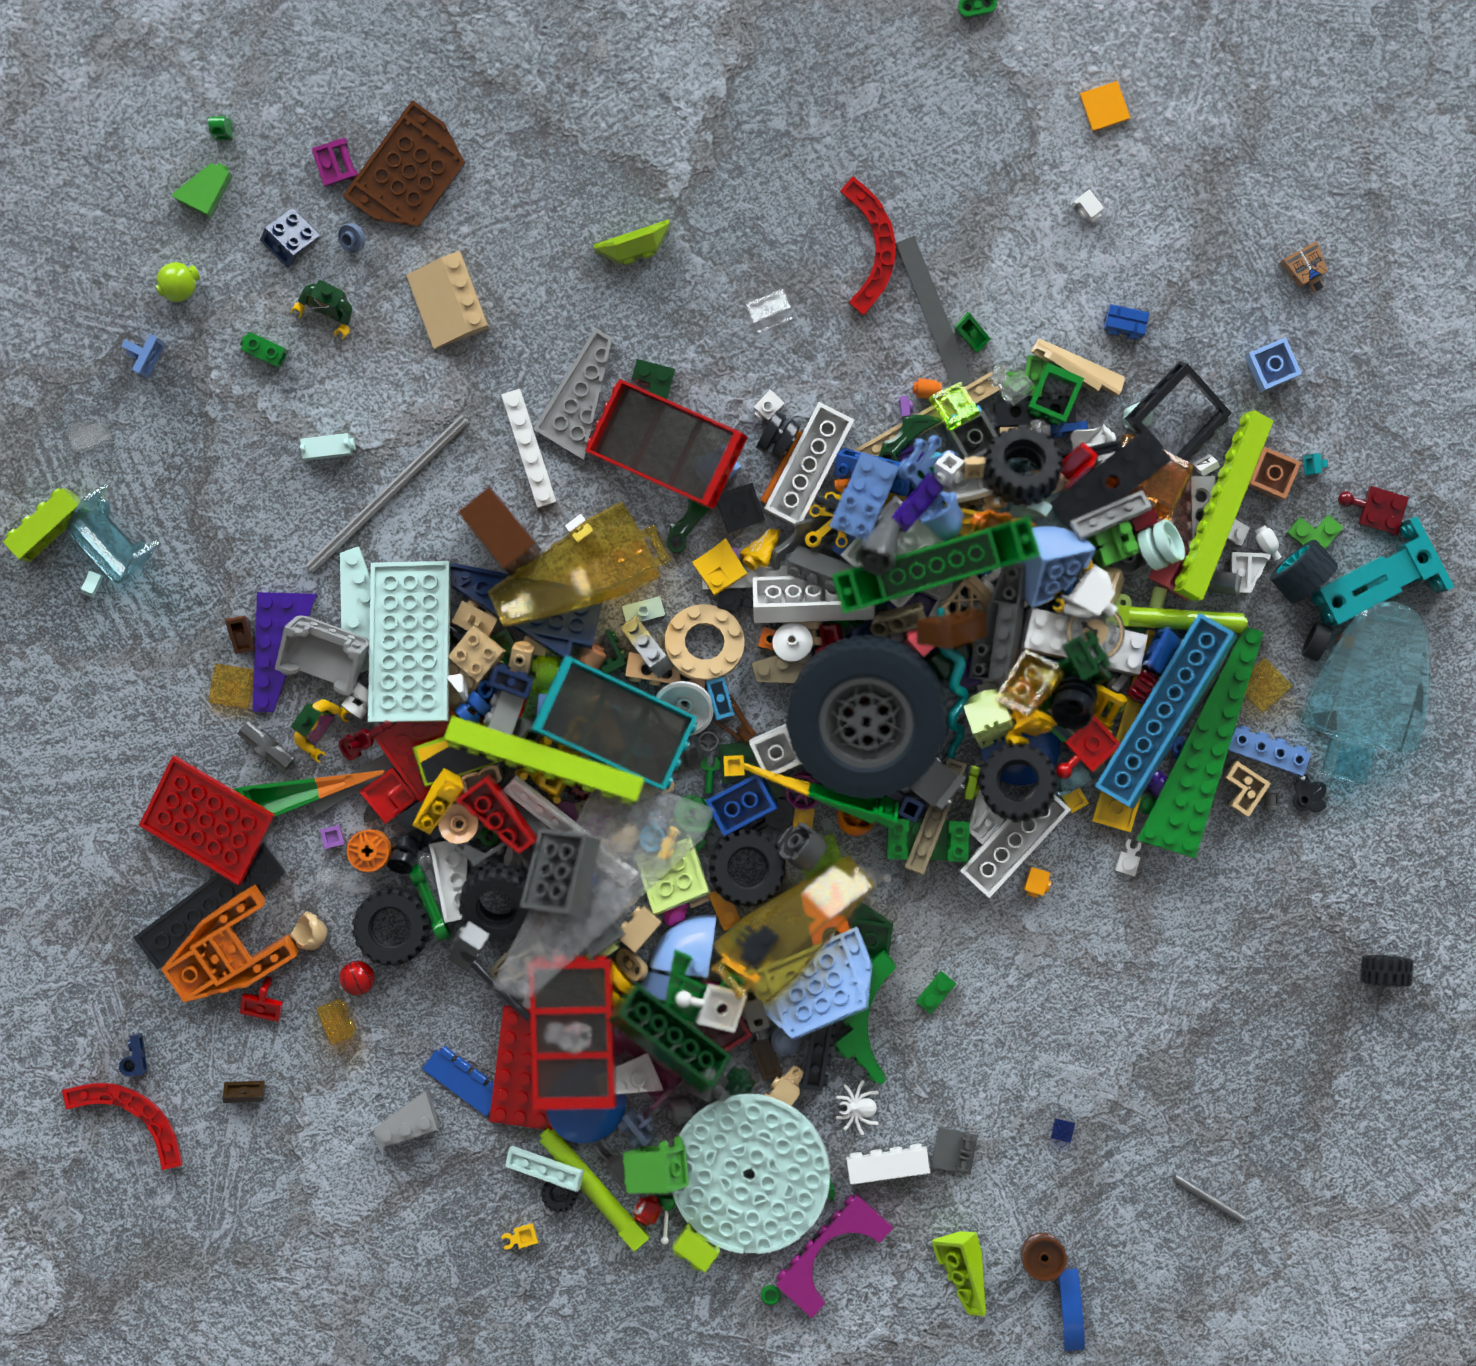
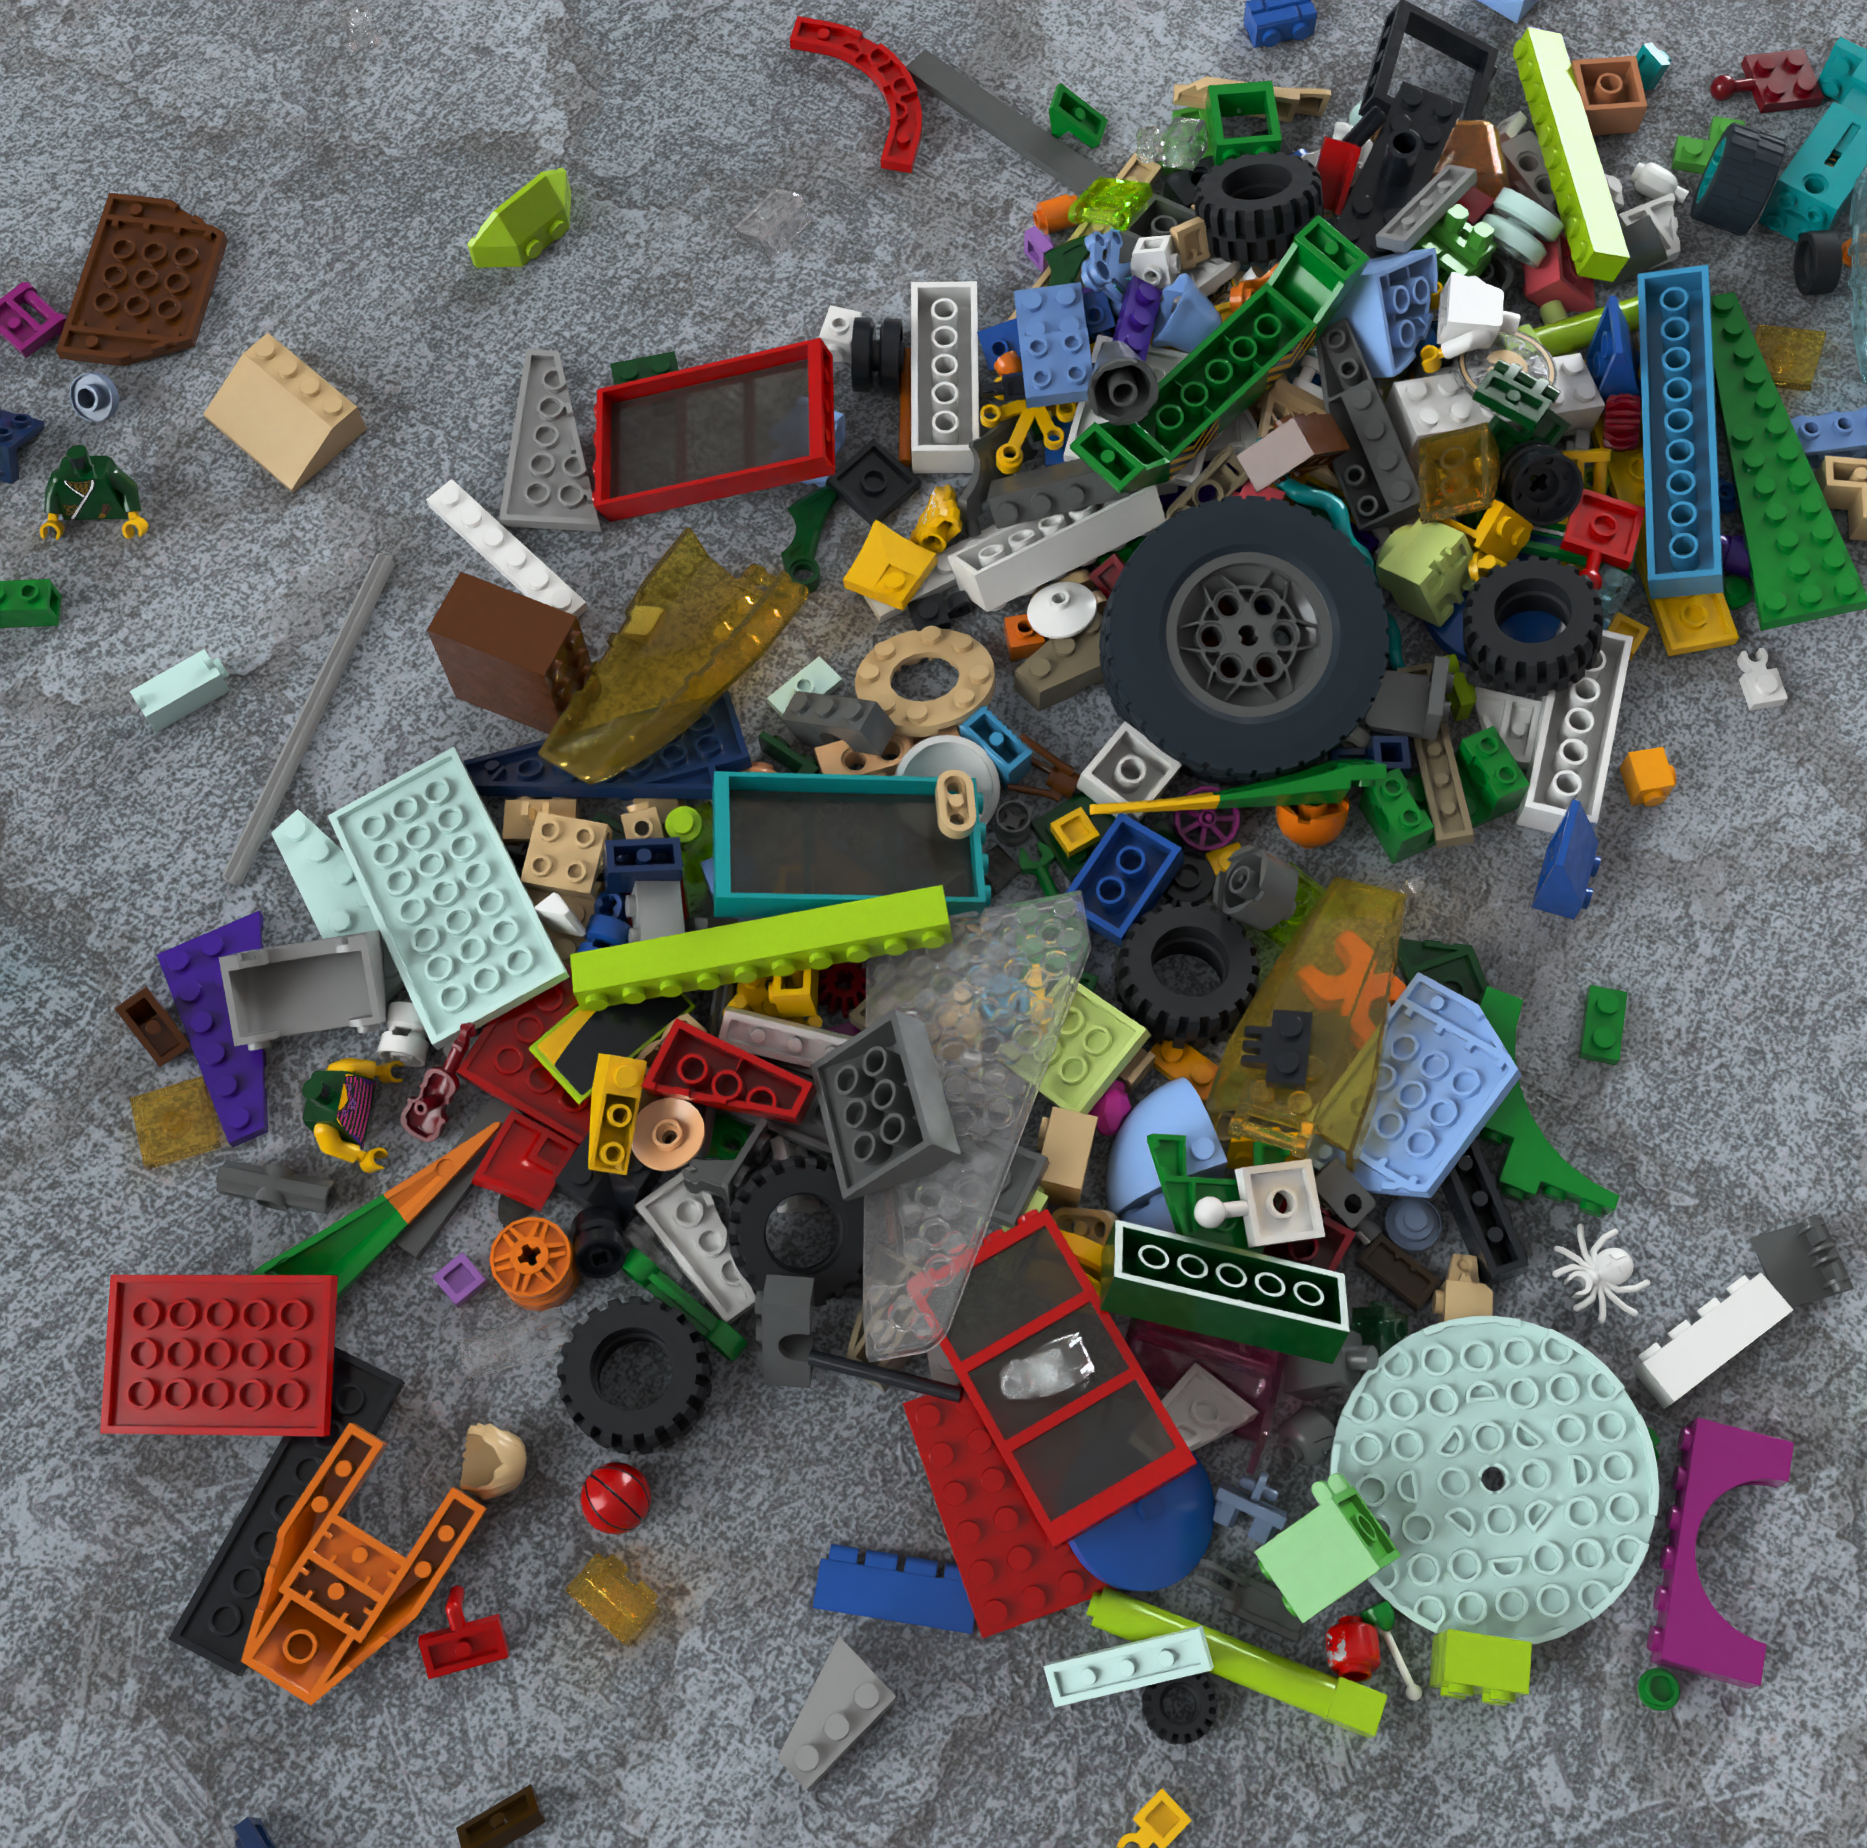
camera: 25 degrees left, 20 degrees down
none -> lime plate [665,806,703,843]
none -> tan plate [935,770,976,839]
none -> blue slope [1531,799,1601,920]

